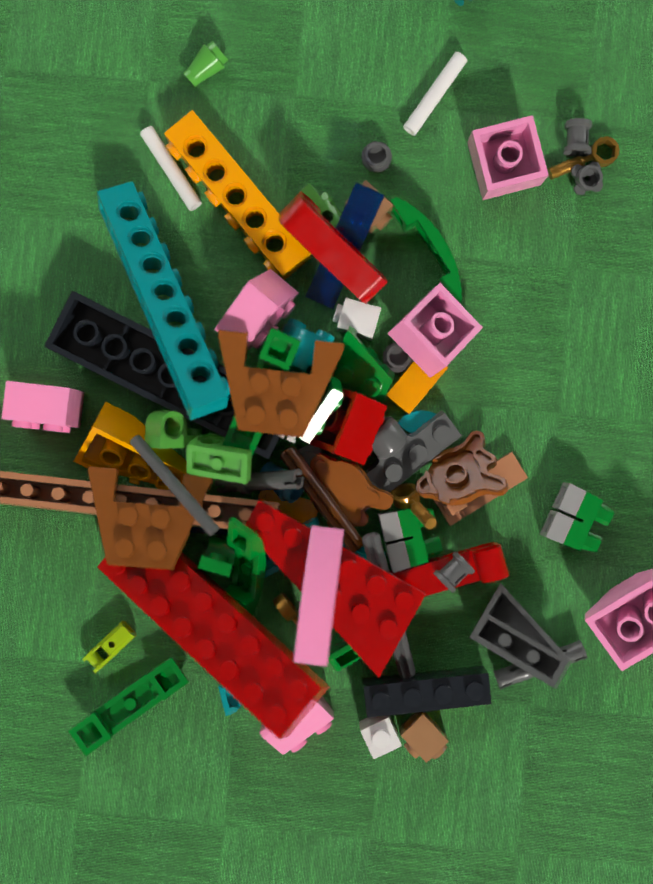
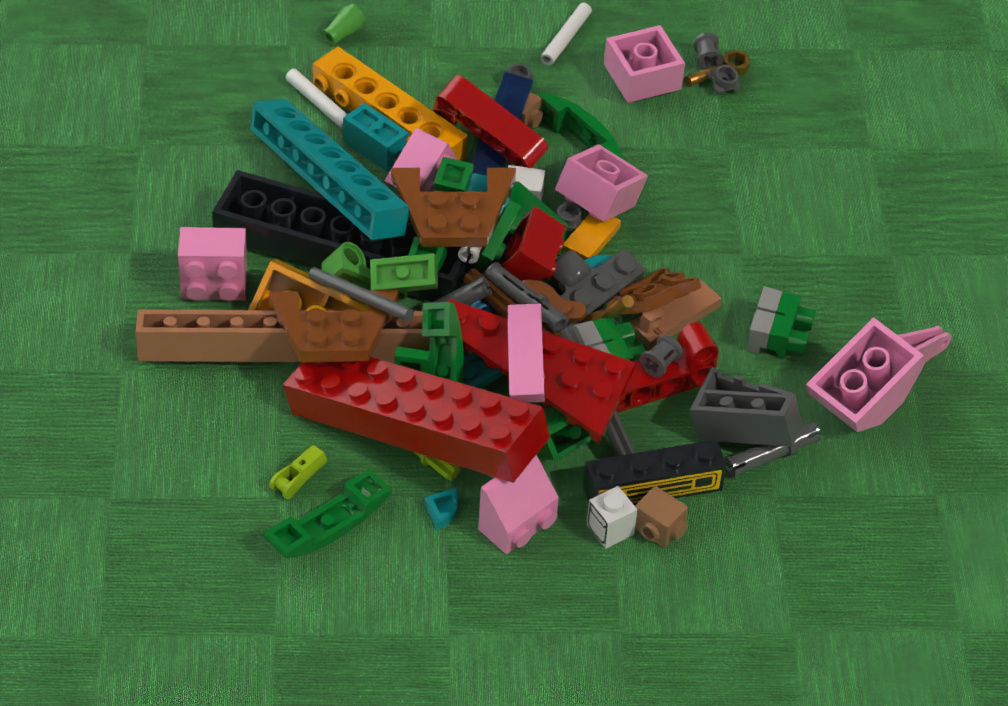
camera: 10 degrees left, 40 degrees down
none -> teal hinge [343,103,409,172]
none -> dark grey pin [484,262,569,333]

